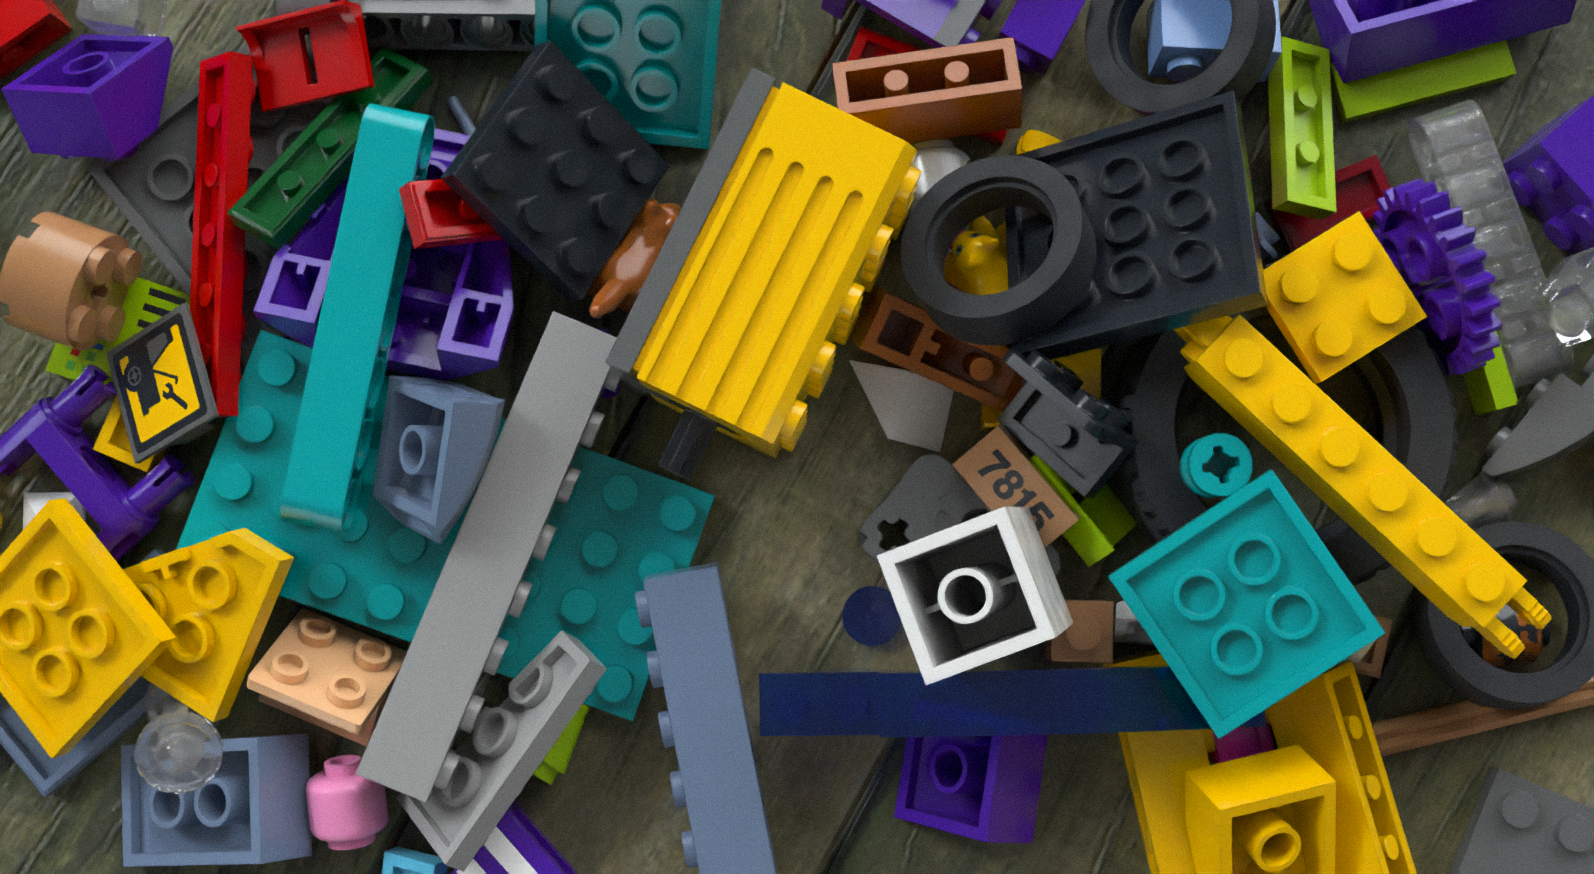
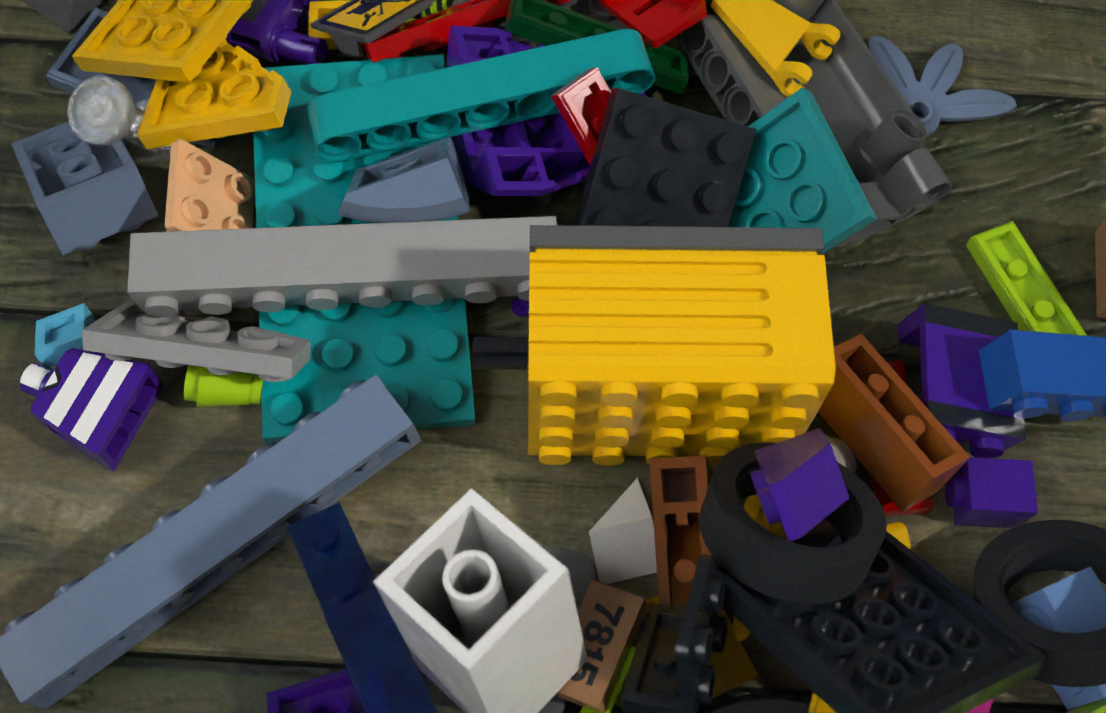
camera: 60 degrees right, 20 degrees down
bright pink head [305,755,389,850] -> none
none -> dark purple slope [750,428,849,542]

